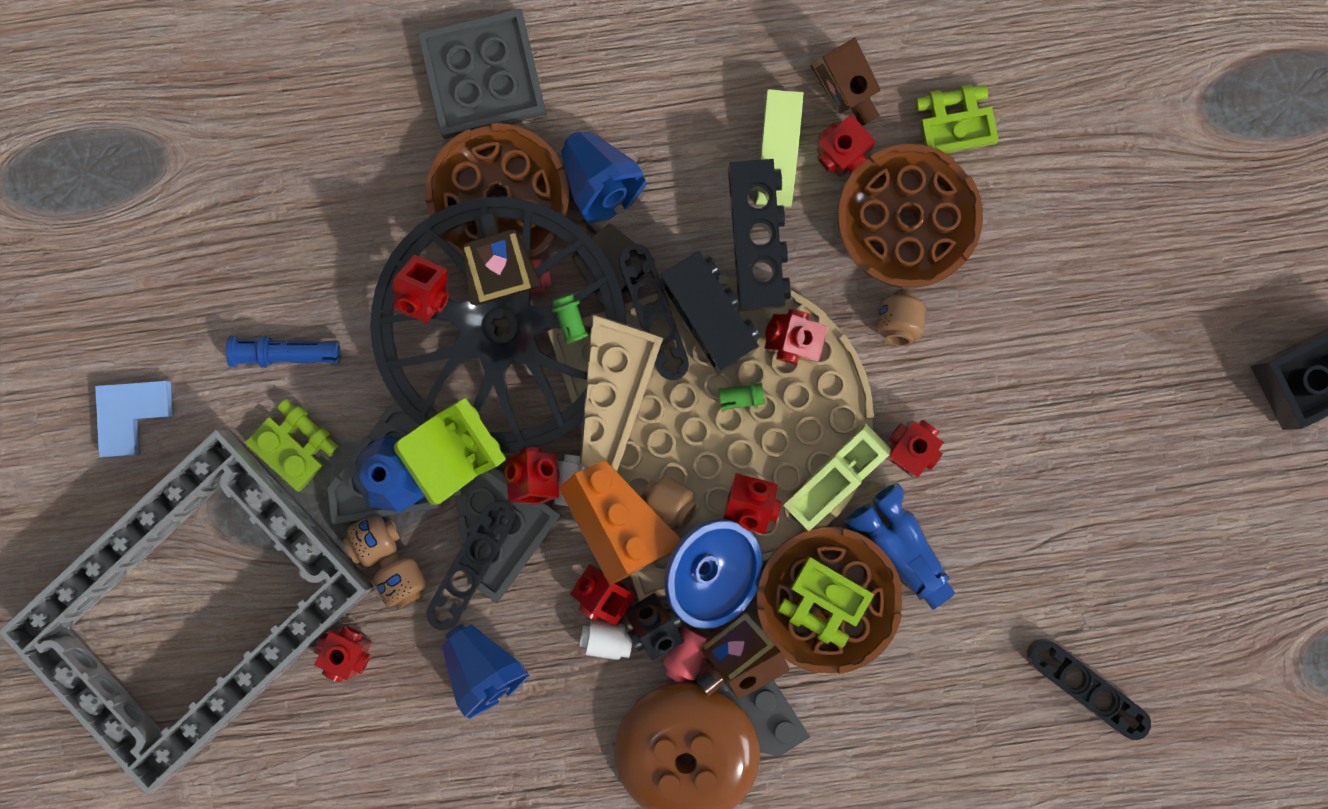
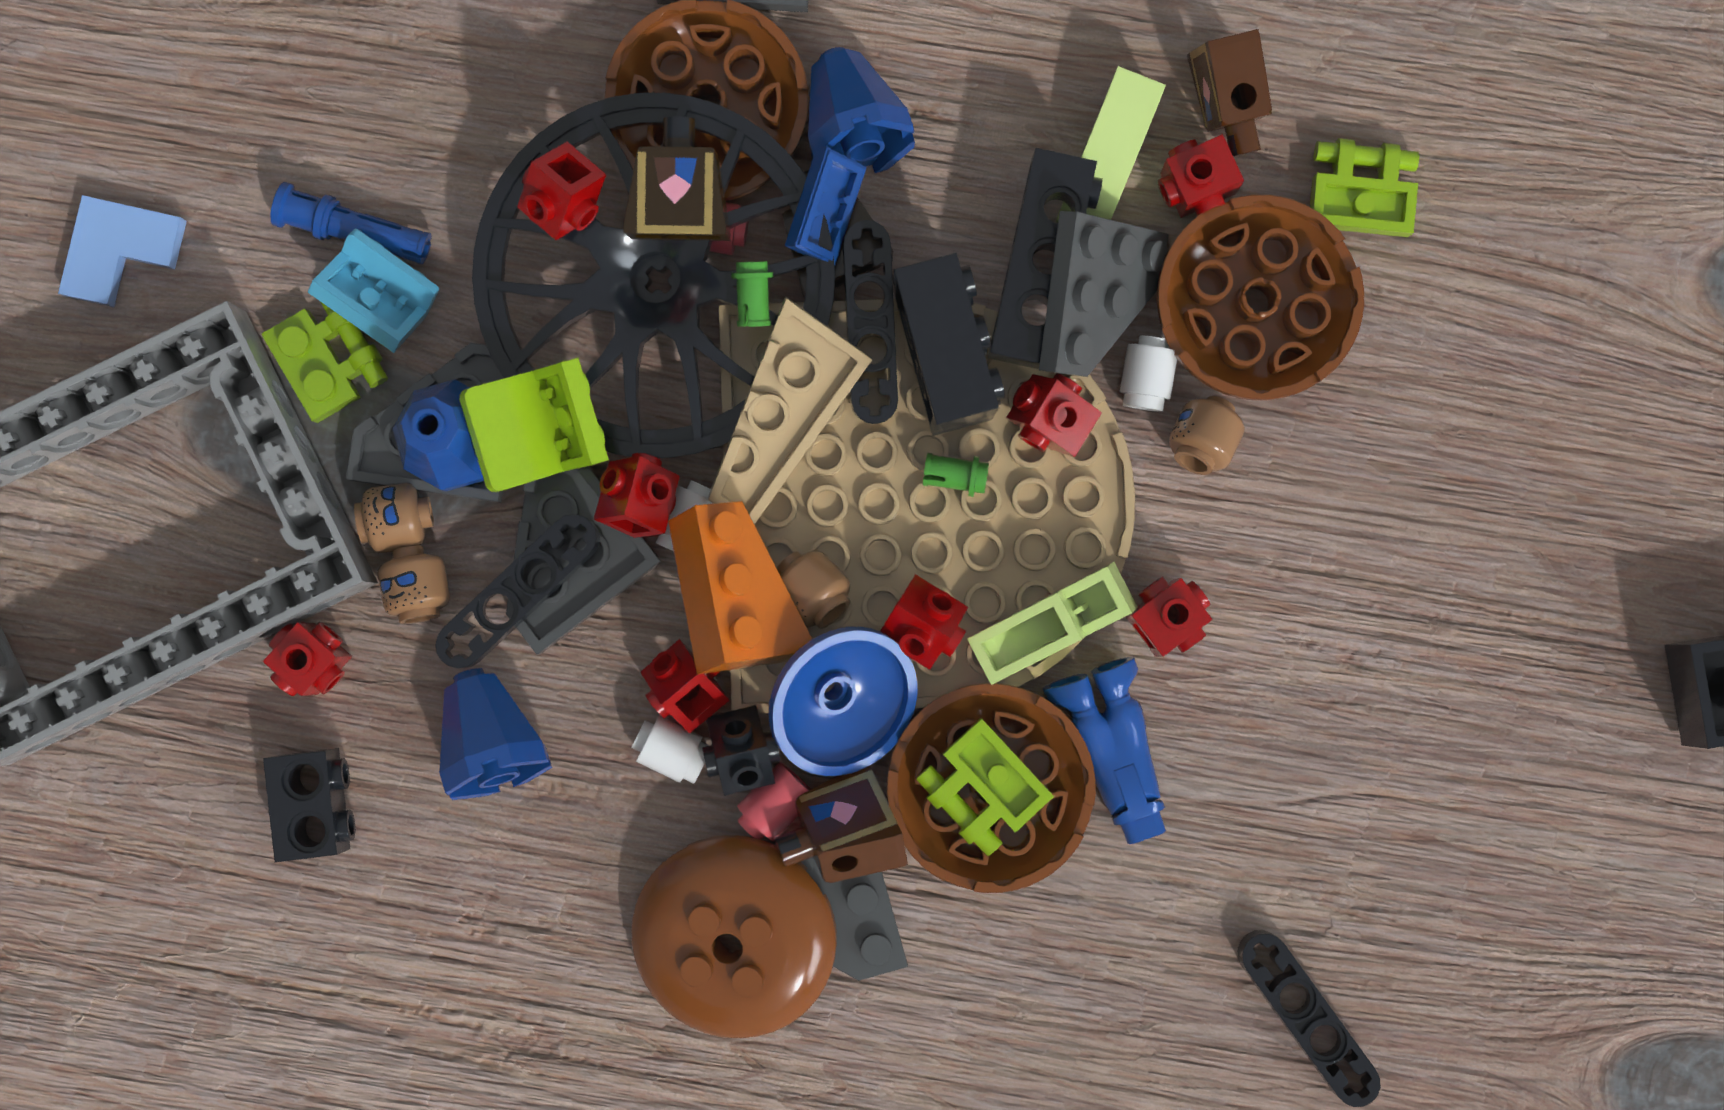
camera: 10 degrees right, 0 degrees up
none -> black brick [263,748,356,863]
none -> medium azure bracket [308,229,439,353]
none -> blue plate [785,147,867,265]
none -> dark grey plate [1039,211,1169,377]
none -> white brick [1120,335,1177,412]

